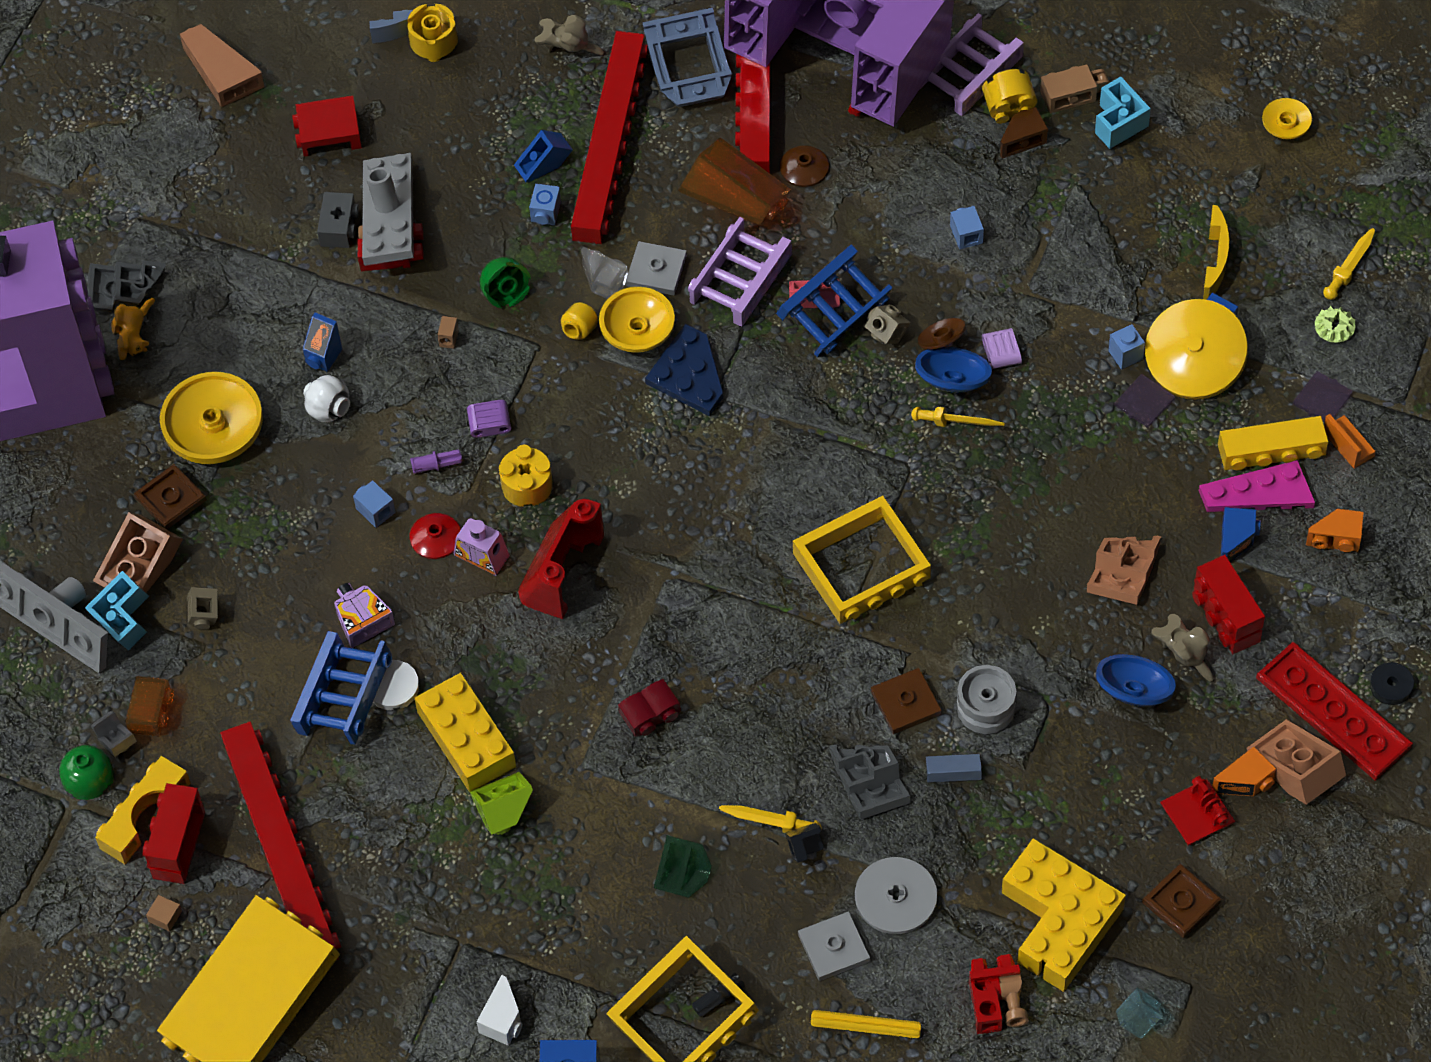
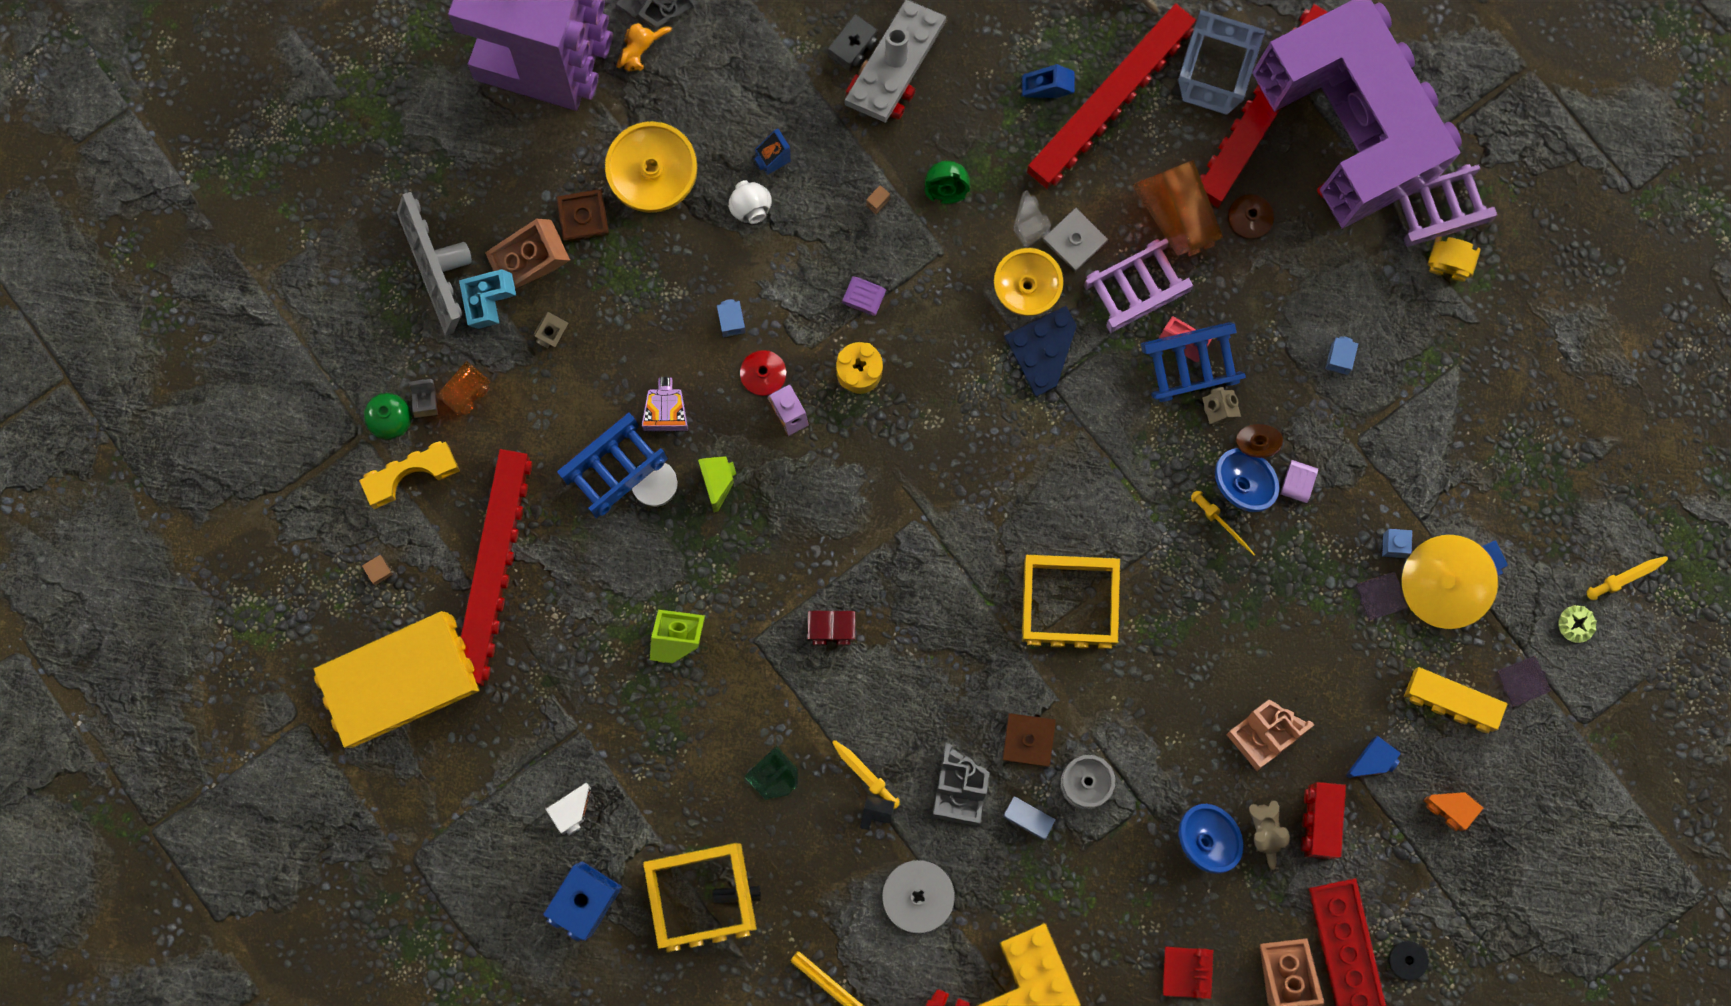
camera: 25 degrees right, 20 degrees up
red piece [143,783,205,884] -> none
medium lavender axle [410,450,462,474] -> none
yellow brick [414,672,516,792] -> none
red windscreen [518,499,604,619] -> none
medium blue brick [529,184,561,225] -> none
yellow head [561,302,598,340] -> none
light grey plate [798,911,870,981] -> none
reddish brown slope [1000,107,1048,159] -> none
medium nougat brick [1040,64,1110,114] -> none
medium azure brick [1095,77,1151,149] -> none
dark pink wing [1199,460,1315,512] -> none
yellow slope [1203,205,1229,300] -> none
orange slope [1212,747,1276,796] -> none
yellow dish [1262,98,1312,139] -> none
orange panel [1324,414,1376,469] -> none
none -> lime slope [698,456,737,513]

